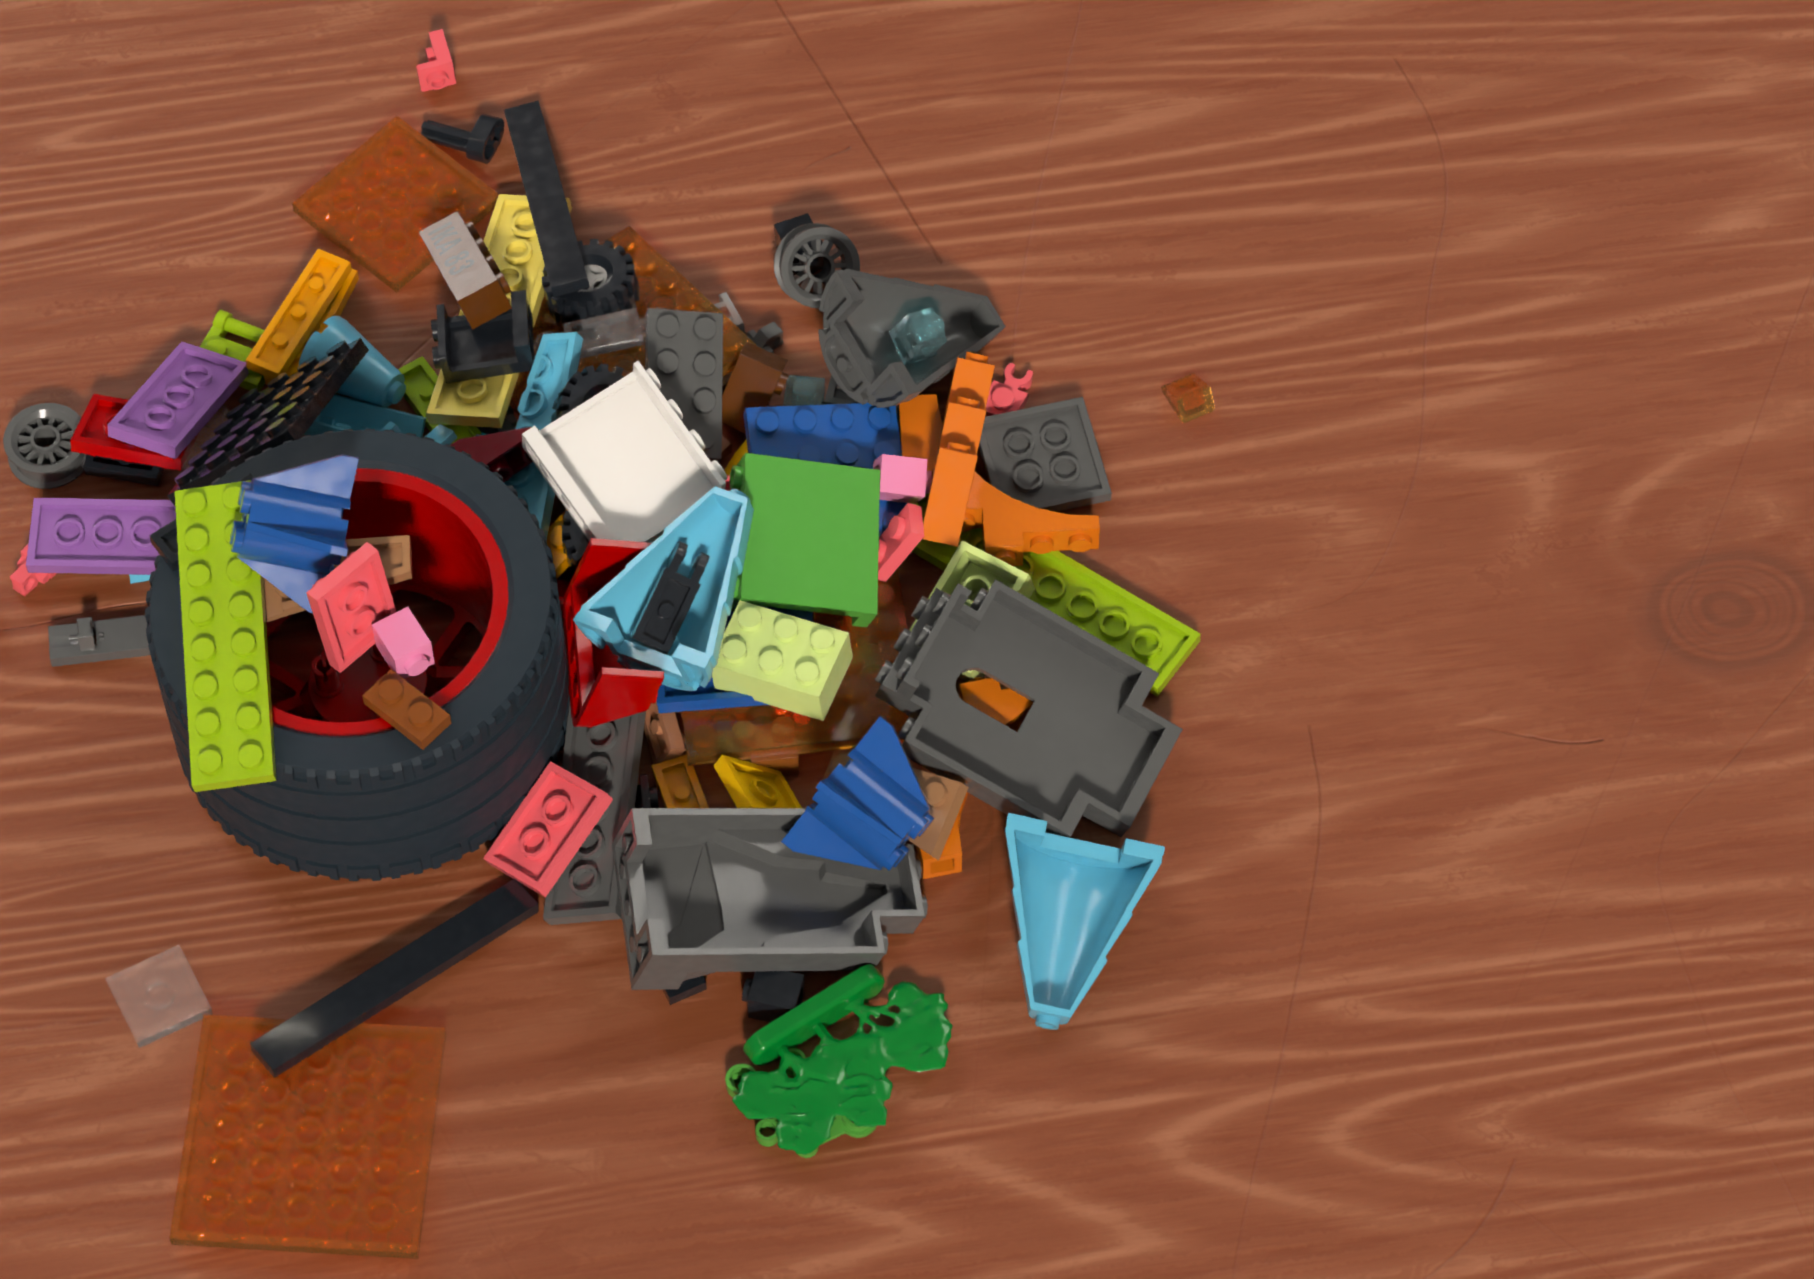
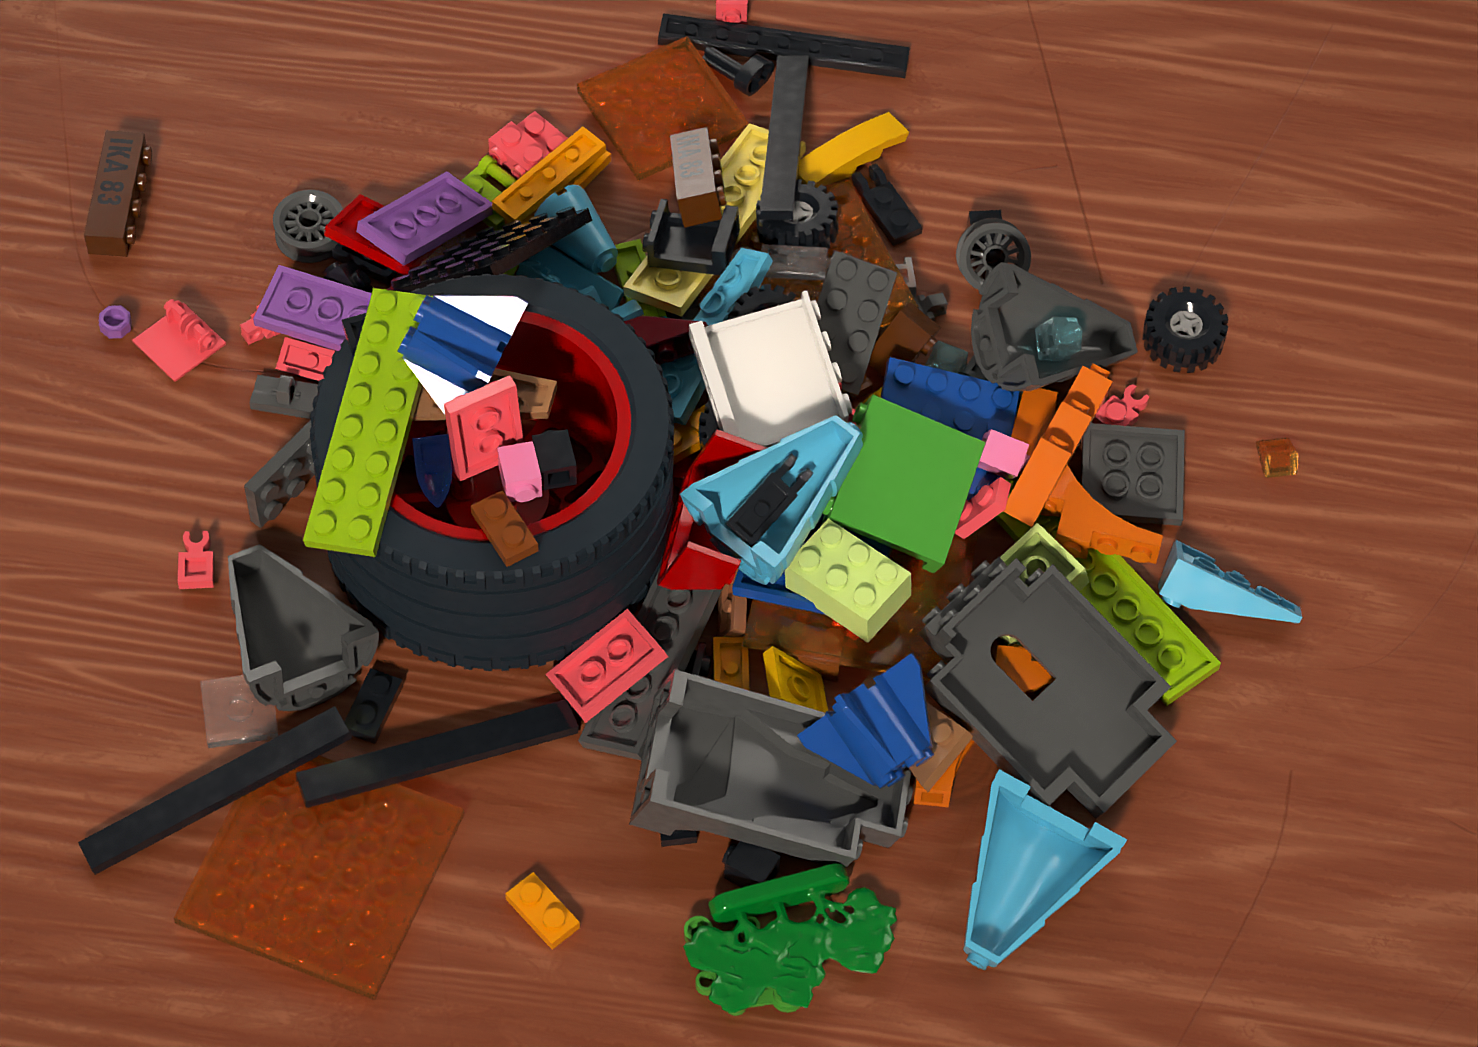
camera: 15 degrees right, 0 degrees up
none -> black tile [78,706,352,875]
none -> coral plate [178,531,214,589]
none -> dark grey cone [228,544,379,711]
none -> dark grey plate [244,420,315,528]
none -> coral hinge [275,337,335,381]
none -> black bracket [322,261,373,293]
none -> black plate [344,668,403,744]
none -> clear blue plate [412,434,454,508]
none -> coral plate [488,111,568,180]
none -> light orange plate [505,872,580,950]
none -> black brick [532,429,577,491]
none -> black tile [658,13,910,78]
none -> yellow slope [798,112,909,188]
none -> black hinge [851,164,922,246]
none -> black wheel [1142,286,1228,373]
none -> medium azure wedge [1158,540,1303,623]

